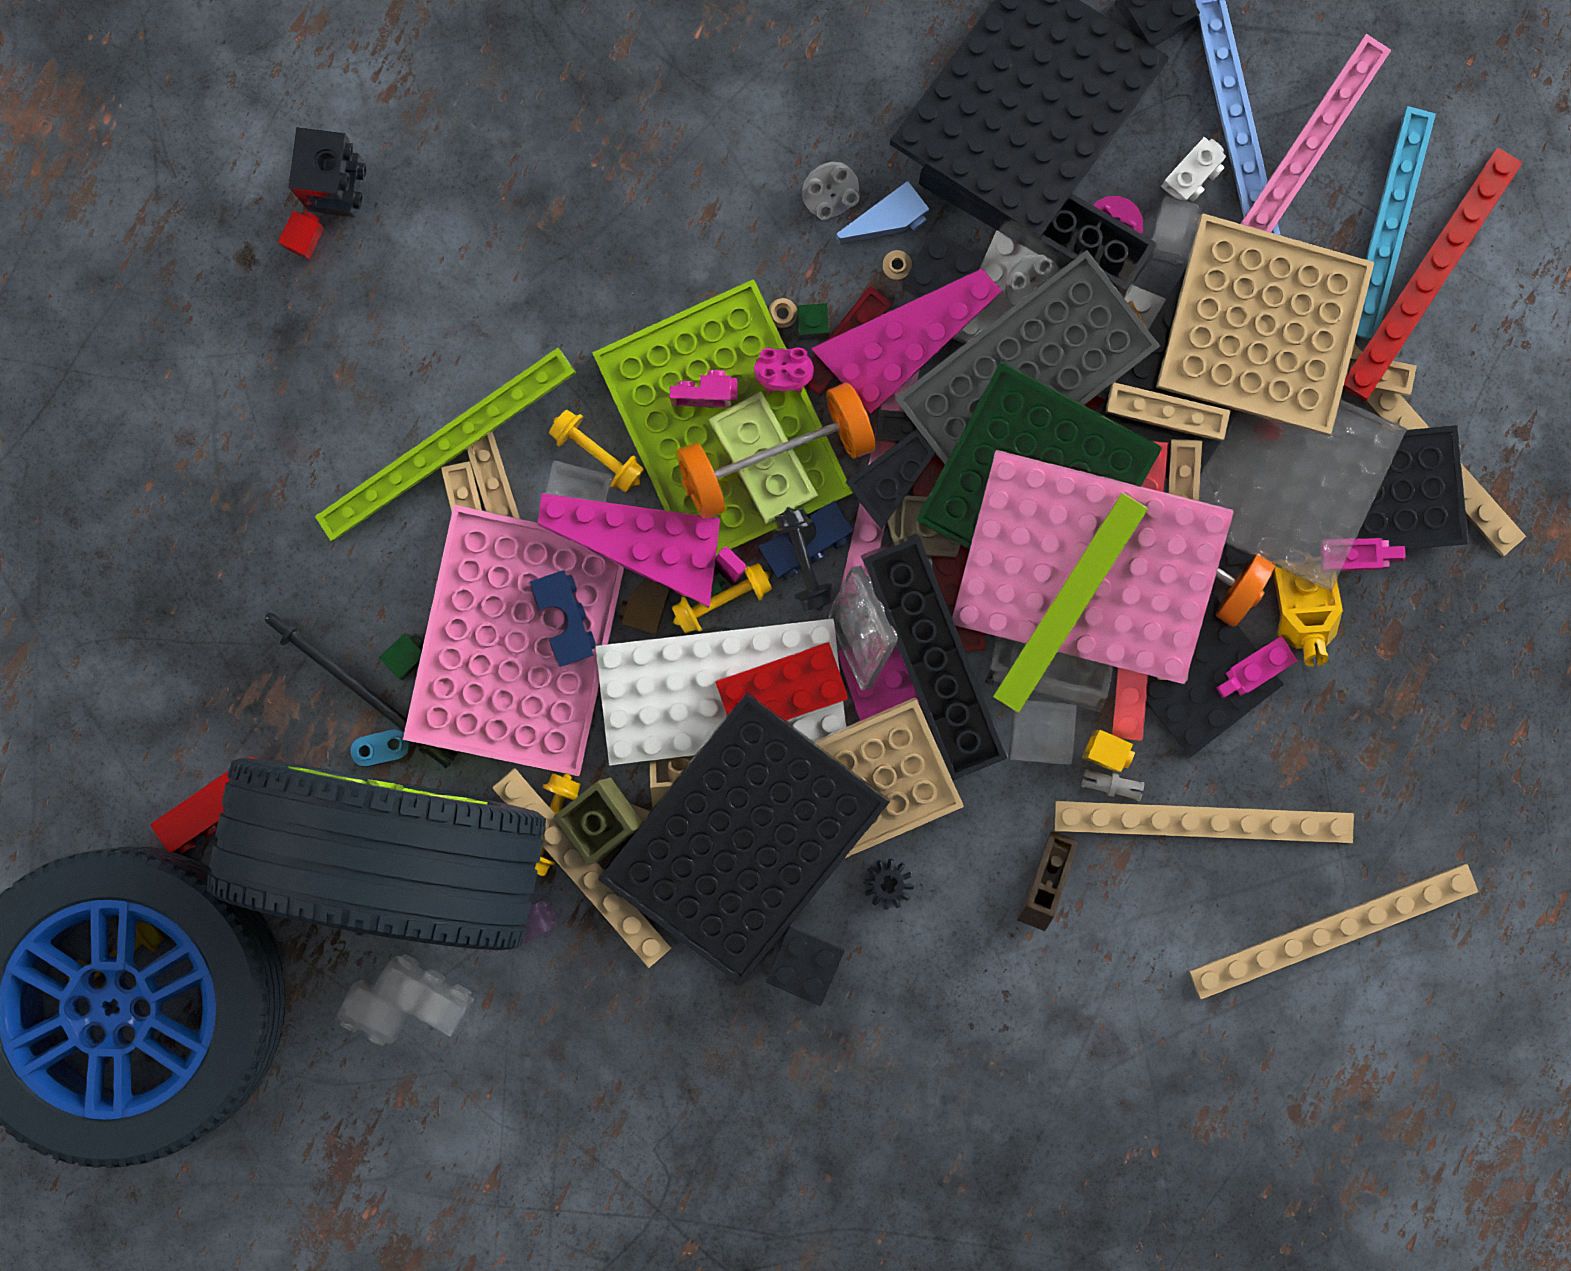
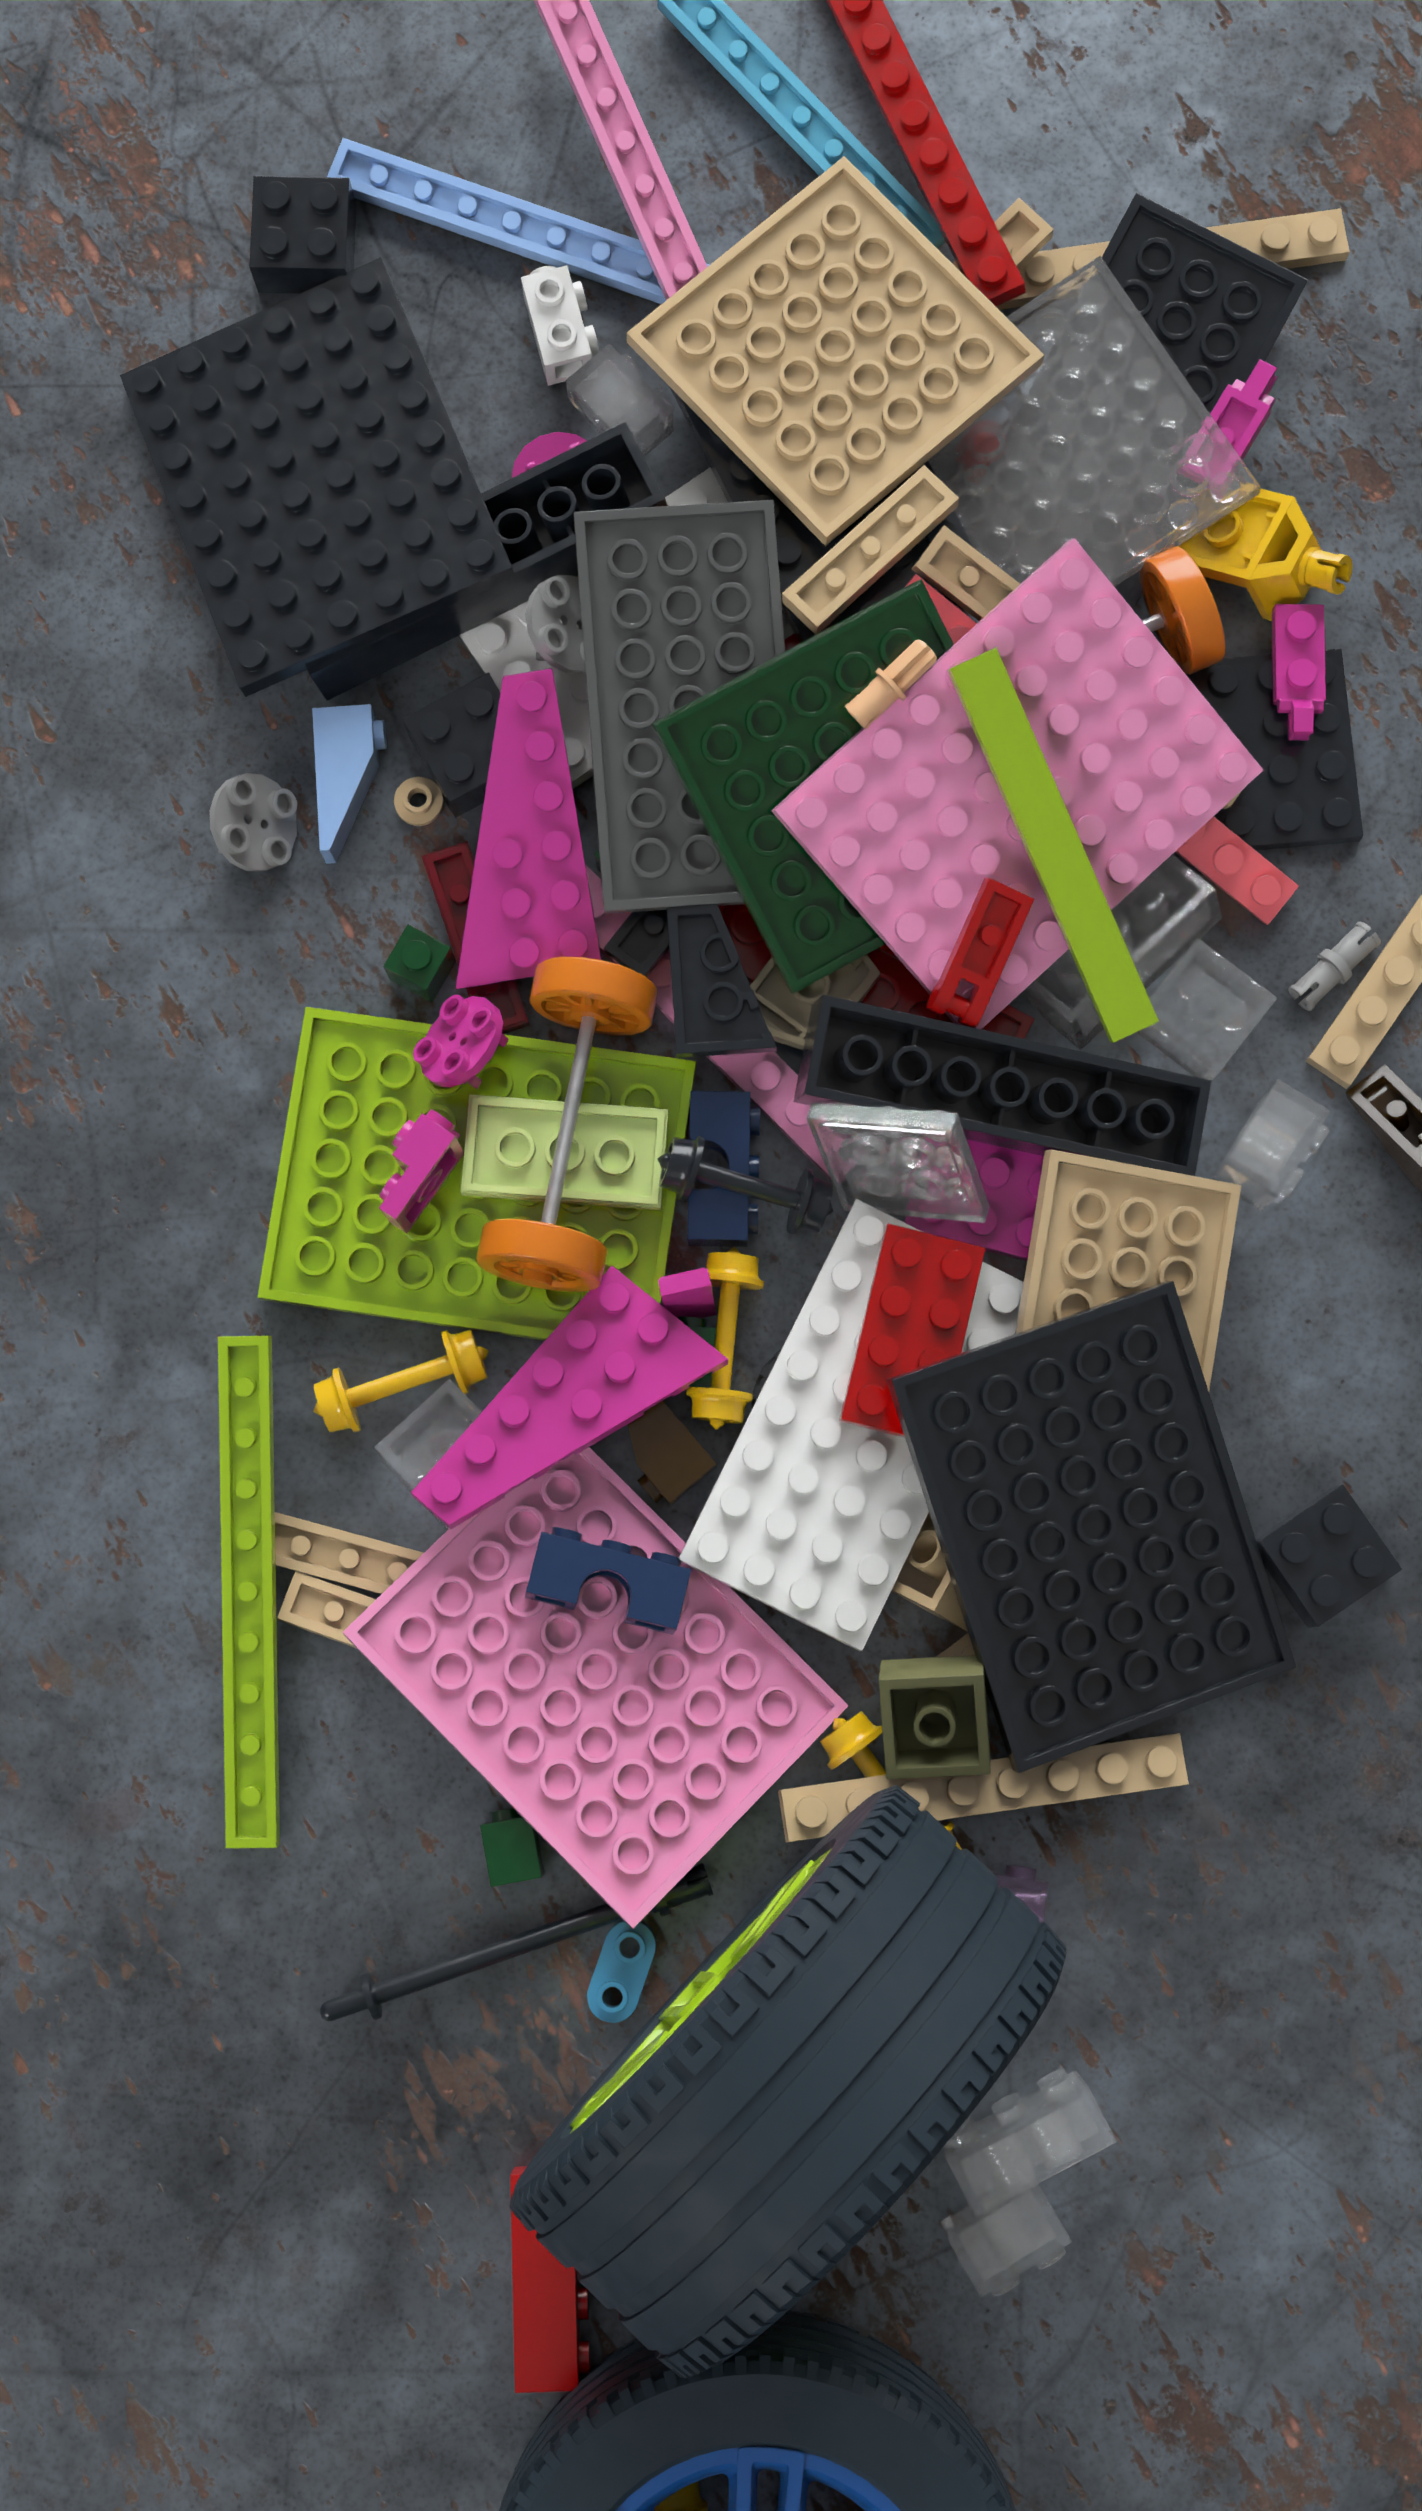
camera: 50 degrees left, 5 degrees down
tan plate [768,298,797,328] -> none
black gear [863,858,914,910] -> none
yellow brick [1082,730,1135,772] -> none
none -> light nougat axle [844,640,937,729]
none -> red plate [927,878,1034,1028]
none -> clear brick [1212,1079,1330,1211]

